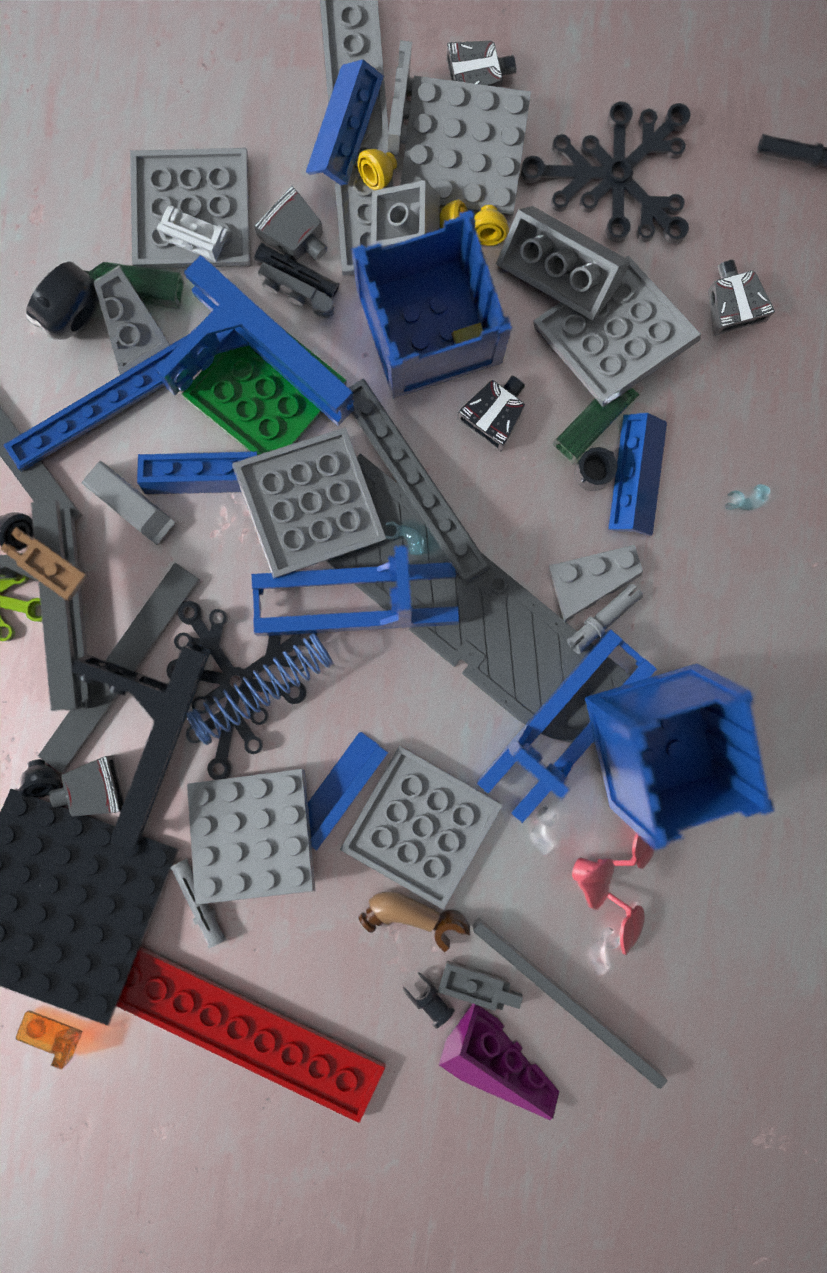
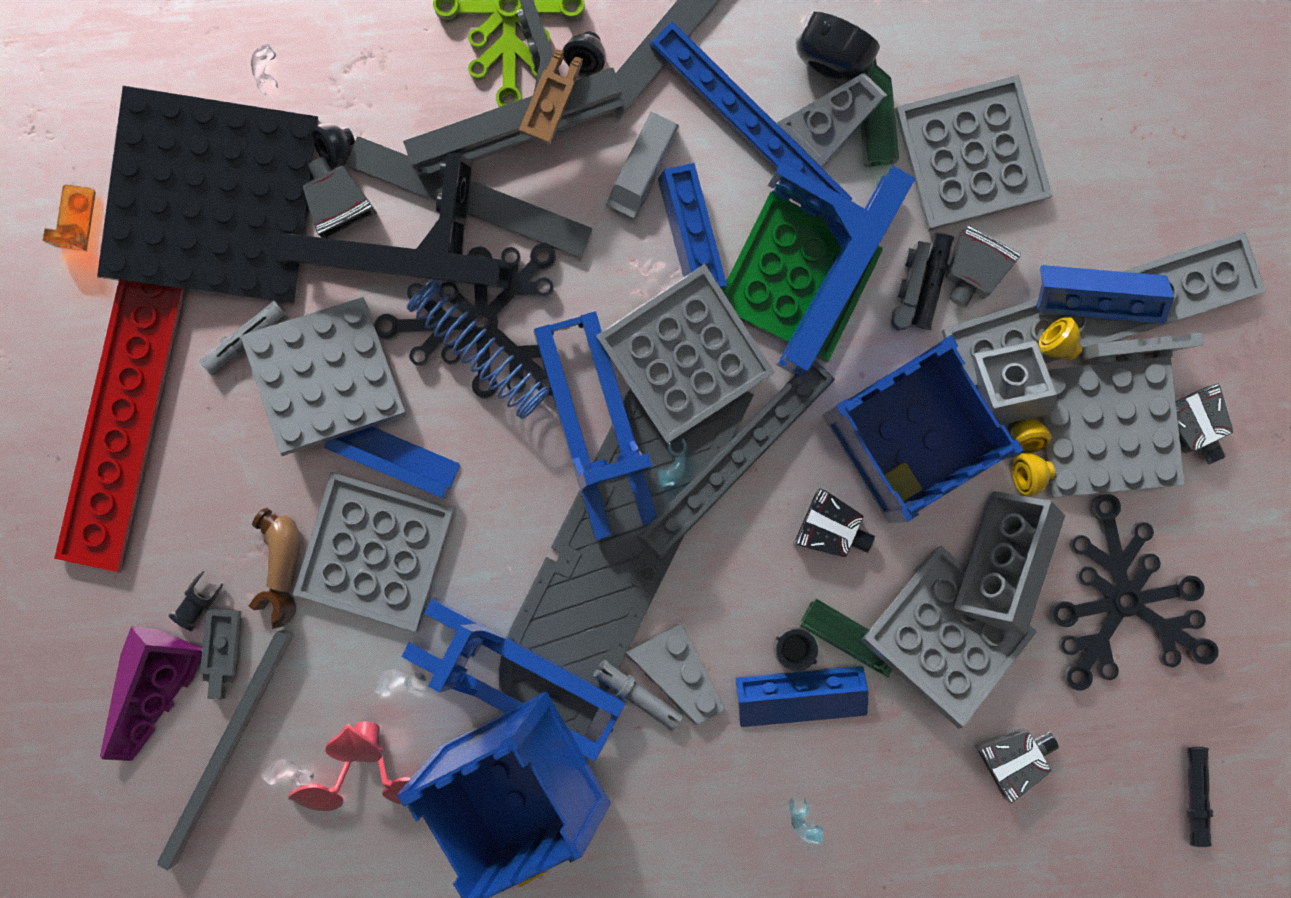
camera: 80 degrees right, 0 degrees up
white hinge [157,205,229,261] -> none

